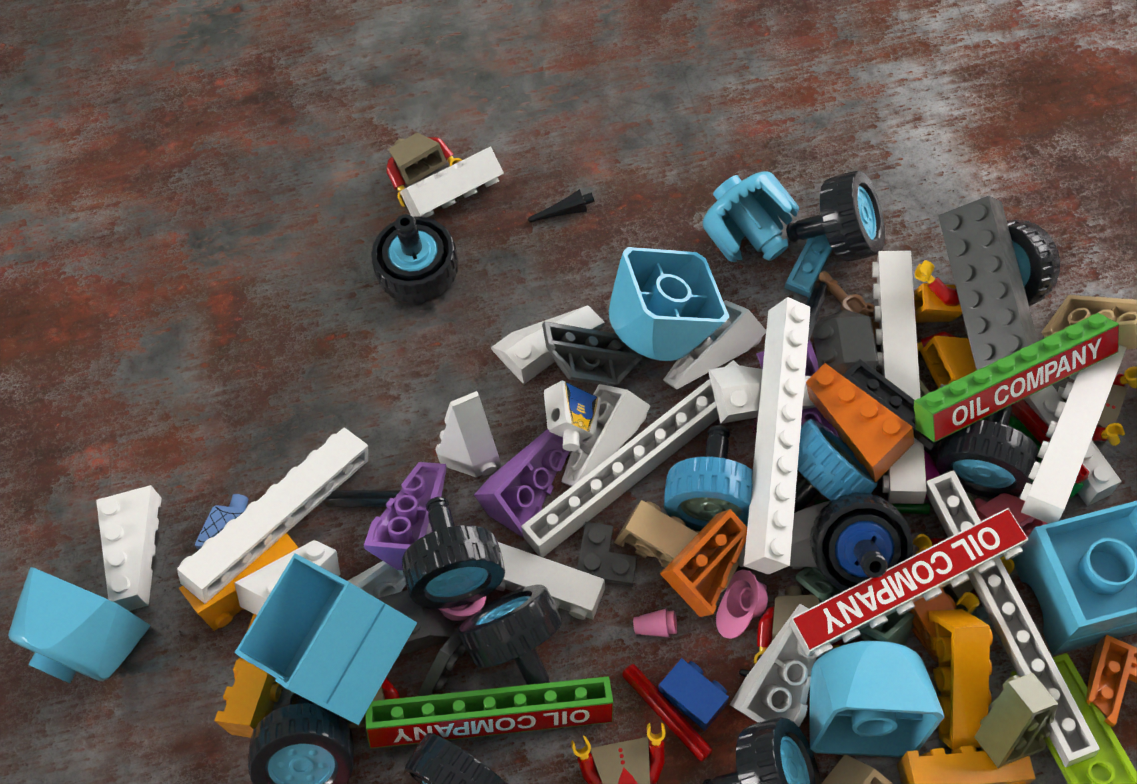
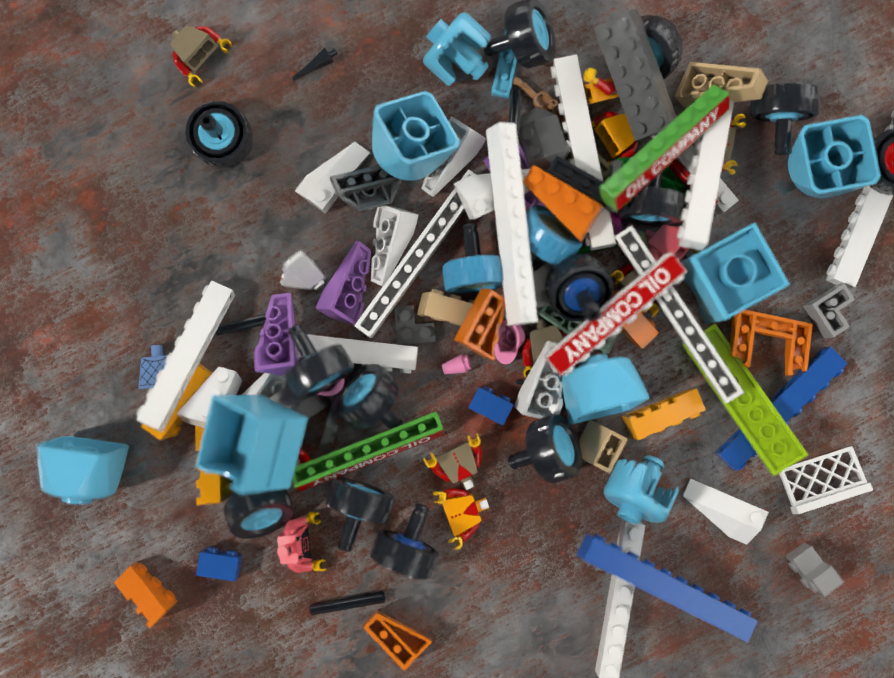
camera: 15 degrees left, 25 degrees up
white wedge [96,485,162,611] -> none
white wedge [399,146,504,218] -> none
torso [544,380,601,451] -> none
red axle [622,664,712,762] -> none
light orange wedge [928,609,993,750] -> none
olive wedge [975,673,1058,768] -> none

